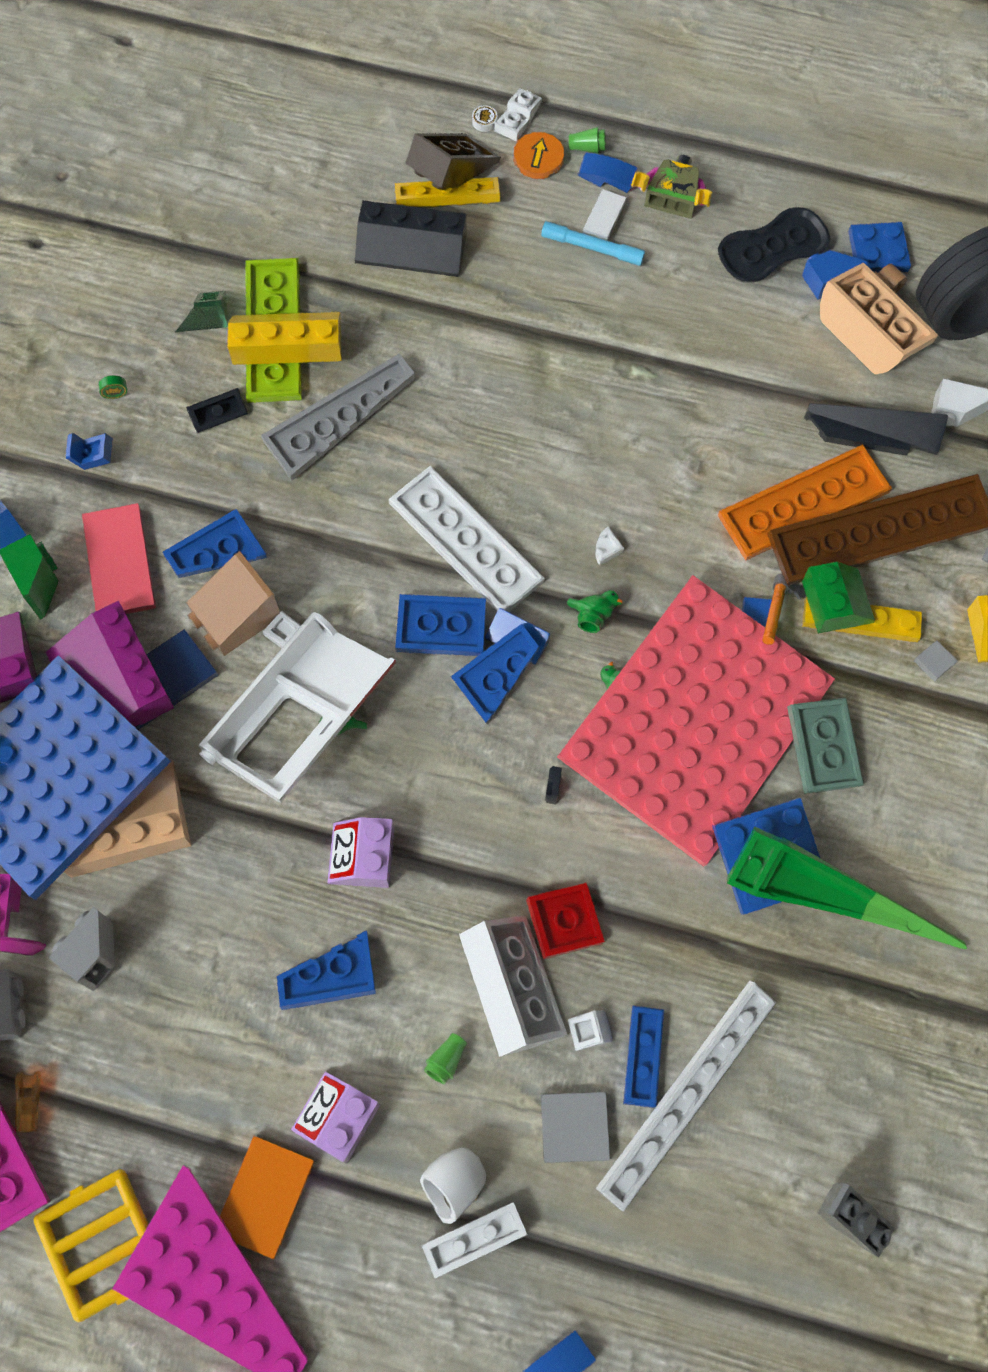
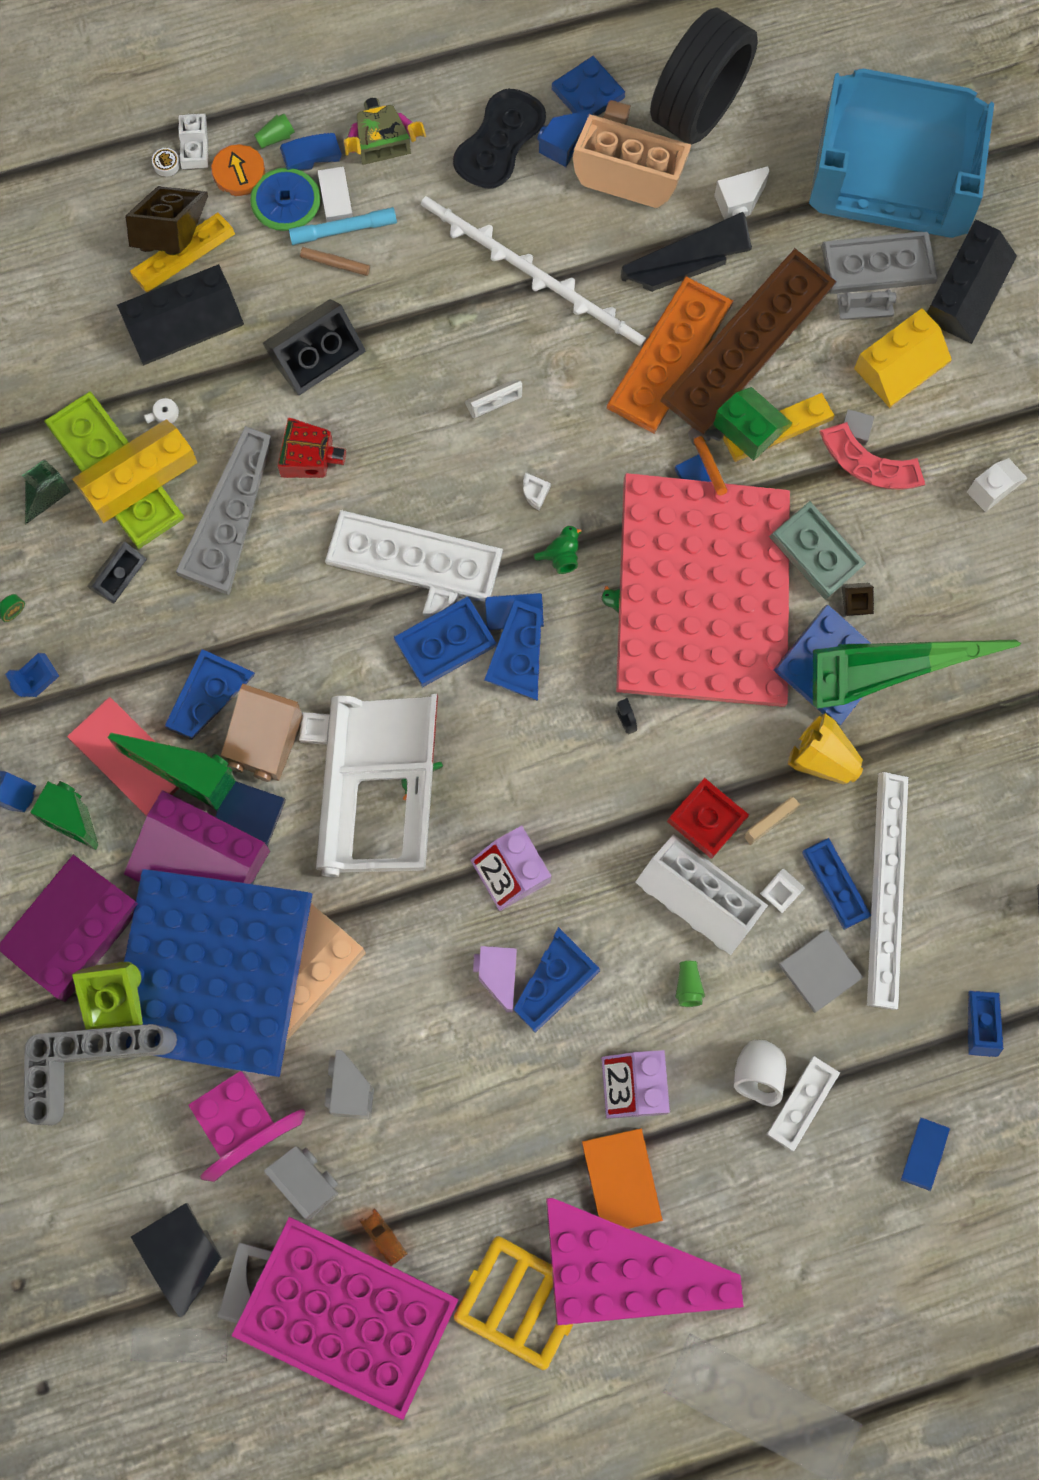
camera: 35 degrees left, 5 degrees up
none -> green slope [107,733,236,811]
none -> white piece [144,398,179,424]
none -> blue wheel [250,168,320,231]
none -> black slope [263,299,366,395]
none -> red torso [278,418,346,478]
none -> medium nougat piece [300,247,370,276]
none -> white plant [421,196,647,347]
none -> white tile [423,587,458,617]
none -> white slope [465,380,522,418]
none -> lavender slope [473,946,517,1012]
none -> tan tile [744,797,800,845]
none -> yellow cone [788,713,863,784]
none -> coral tile [820,422,926,490]
none -> dark brown slope [842,583,874,616]
none -> blue slope [968,991,1004,1057]

